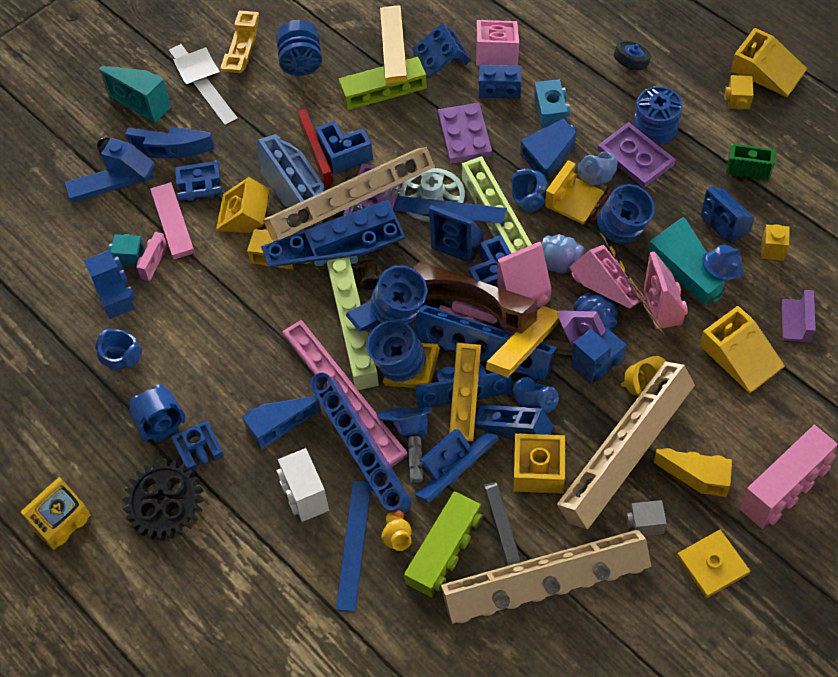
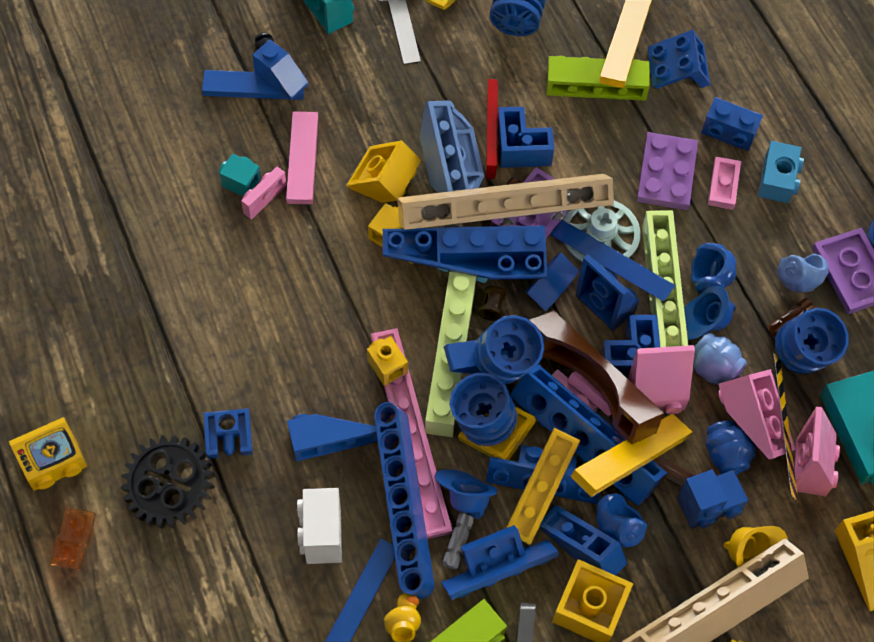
camera: 15 degrees right, 5 degrees up
blue brick [84,250,136,319] -> none
blue hair [95,328,143,371] -> none
blue slope [125,127,215,158] -> none
blue brick [129,384,185,442] -> none
blue plate [175,161,223,202] -> none
bright pink slope [476,20,519,66] -> none
blue slope [520,118,577,181] -> none
yellow bracket [545,160,604,224] -> none
medium lavender slope [557,311,606,346] -> none
none -> clear orange slope [50,507,97,570]
none -> yellow brick [367,336,408,386]
none -> blue slope [525,252,579,311]
none -> blue piece [684,285,736,340]
none -> bright pink plate [708,157,741,210]

